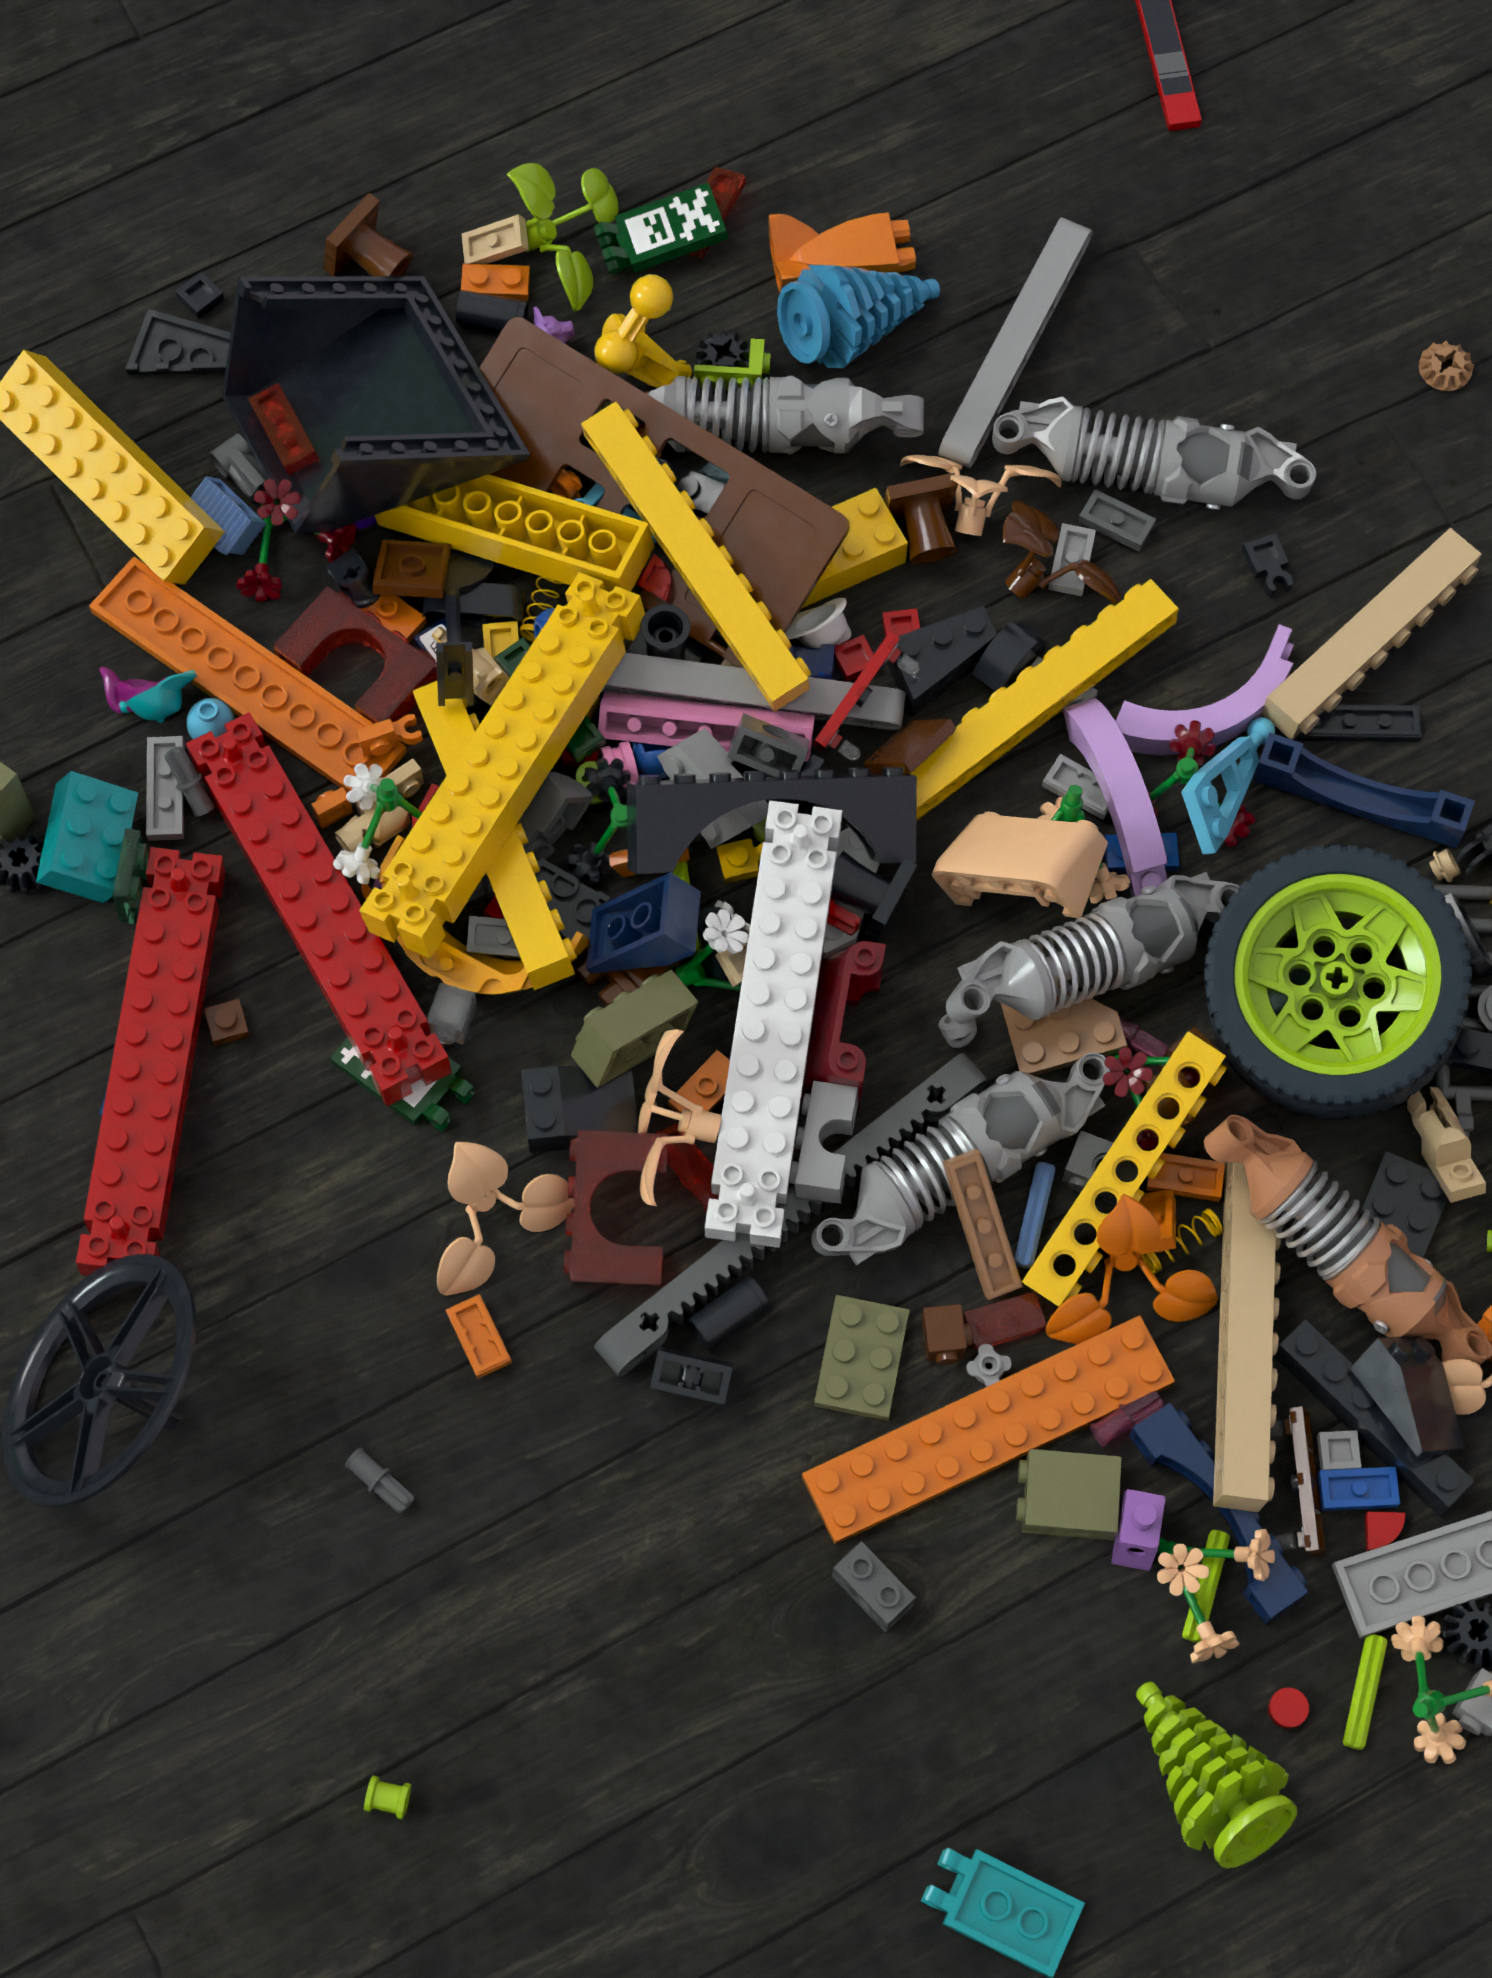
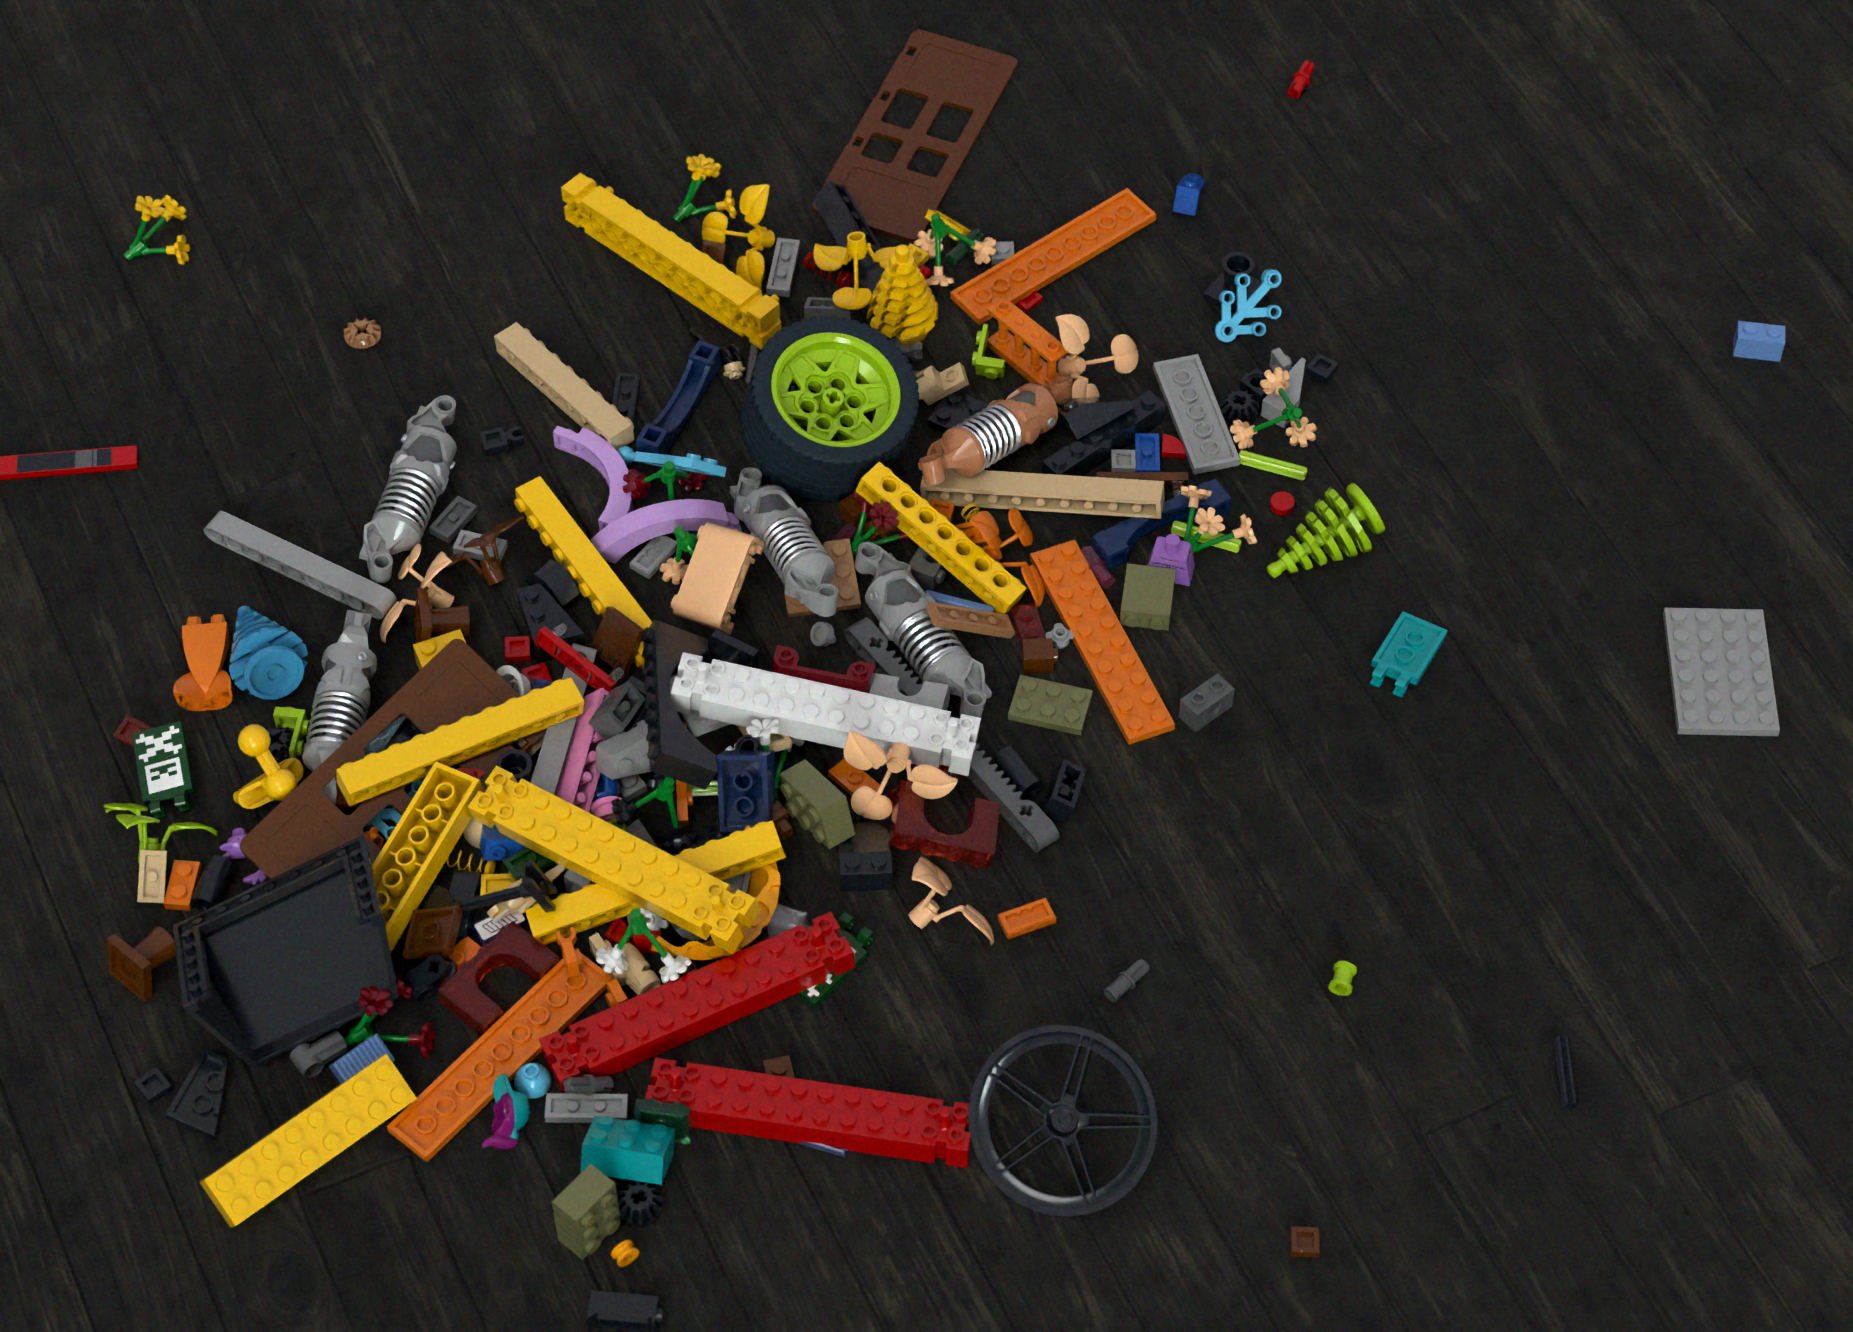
camera: 85 degrees left, 15 degrees down
clear red plate [248,383,319,475] -> none

